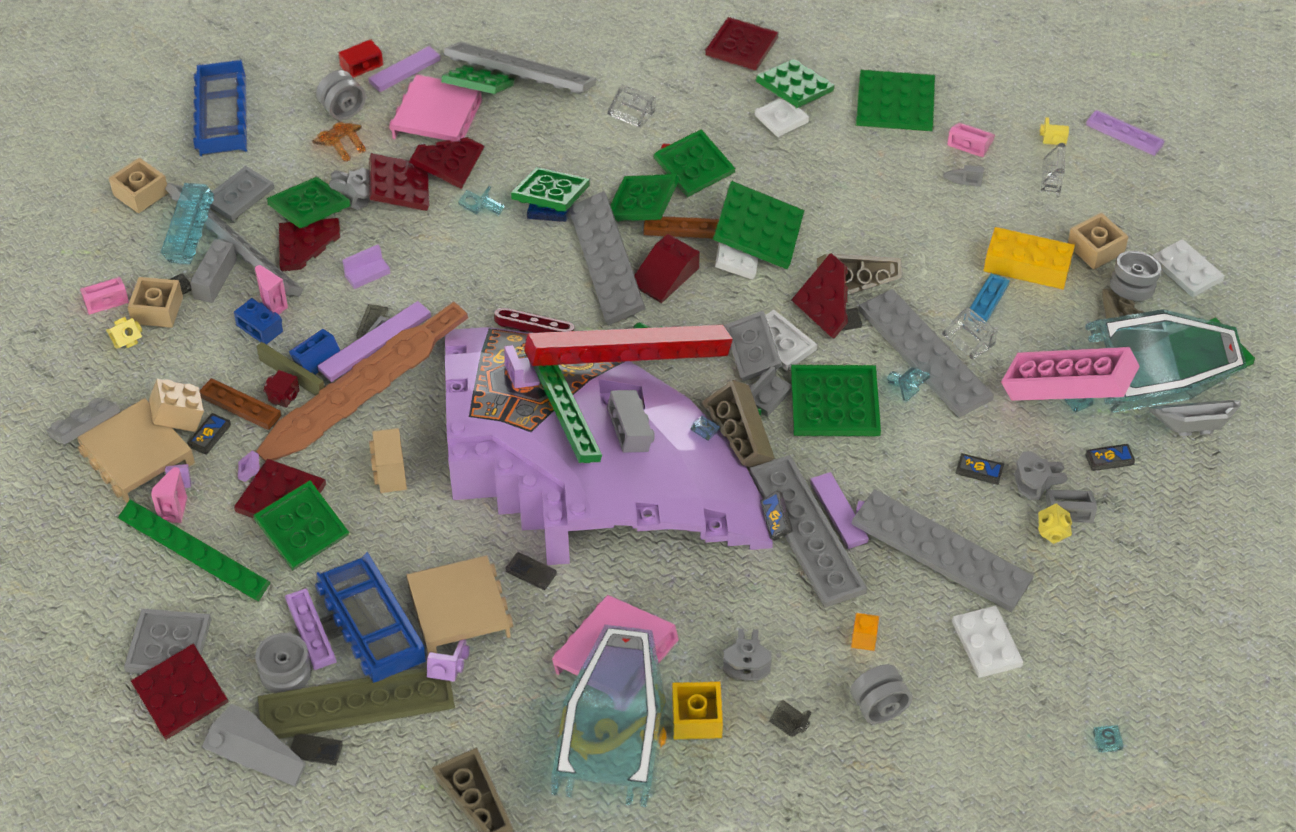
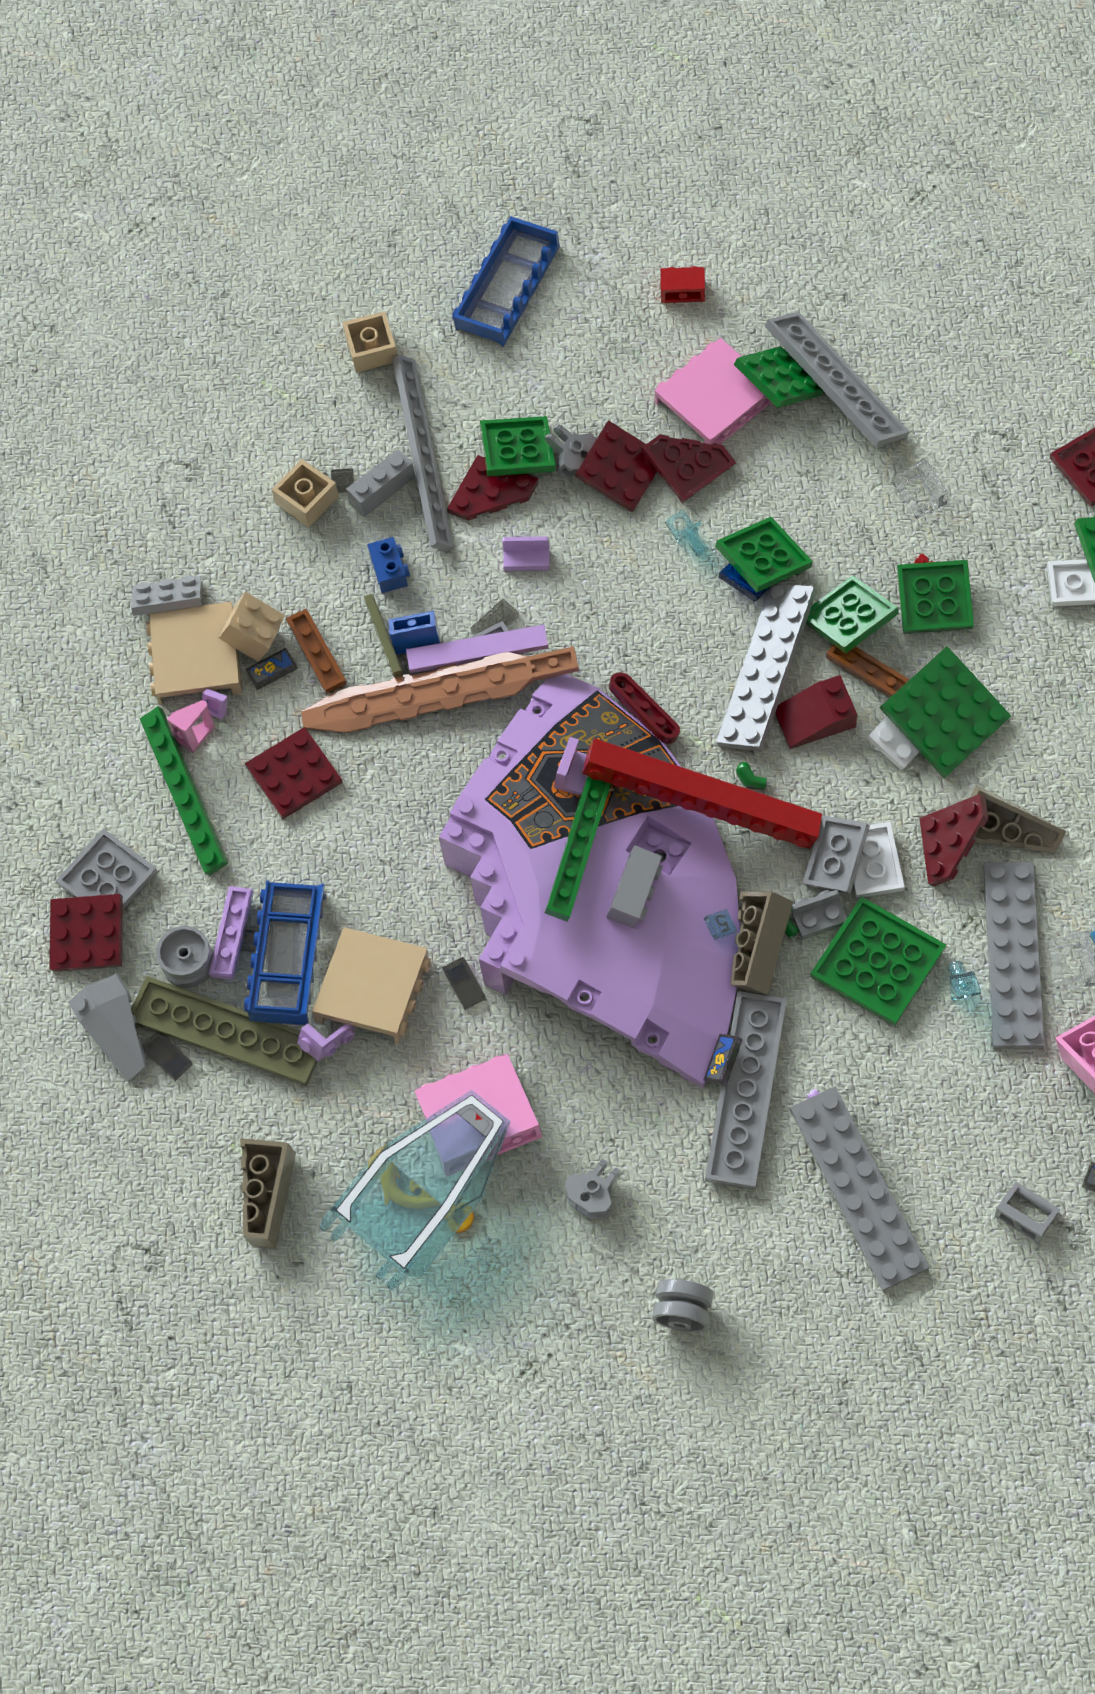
camera: 40 degrees right, 15 degrees up
bright pink tile [80,277,129,315] -> none
light yellow brick [106,317,142,349] -> none
clear light blue brick [160,183,214,264] -> none
light grey plate [203,166,274,221] -> none
lavender plate [238,451,260,482] -> none
green plate [254,481,349,571] -> none
bright pink tile [255,265,288,314] -> none
dark red brick [263,370,300,408] -> none
clear orange plate [312,122,366,162] -> none
light grey wheel [316,70,366,120] -> none
lavender tile [369,46,441,92] -> none
tan brick [369,428,407,493] -> none
yellow brick [672,682,723,739] -> none
clear smoke bracket [769,700,812,737] -> none
lavender tile [810,472,869,549] -> none
clear smoke tile [841,308,862,331] -> none
light orange brick [851,613,879,651] -> none
white plate [952,606,1023,678] -> none
tile [956,453,1004,485] -> none
light grey hinge [1014,451,1068,500] -> none
light yellow brick [1038,503,1072,544] -> none
clear light blue tile [1093,725,1124,753] -> none

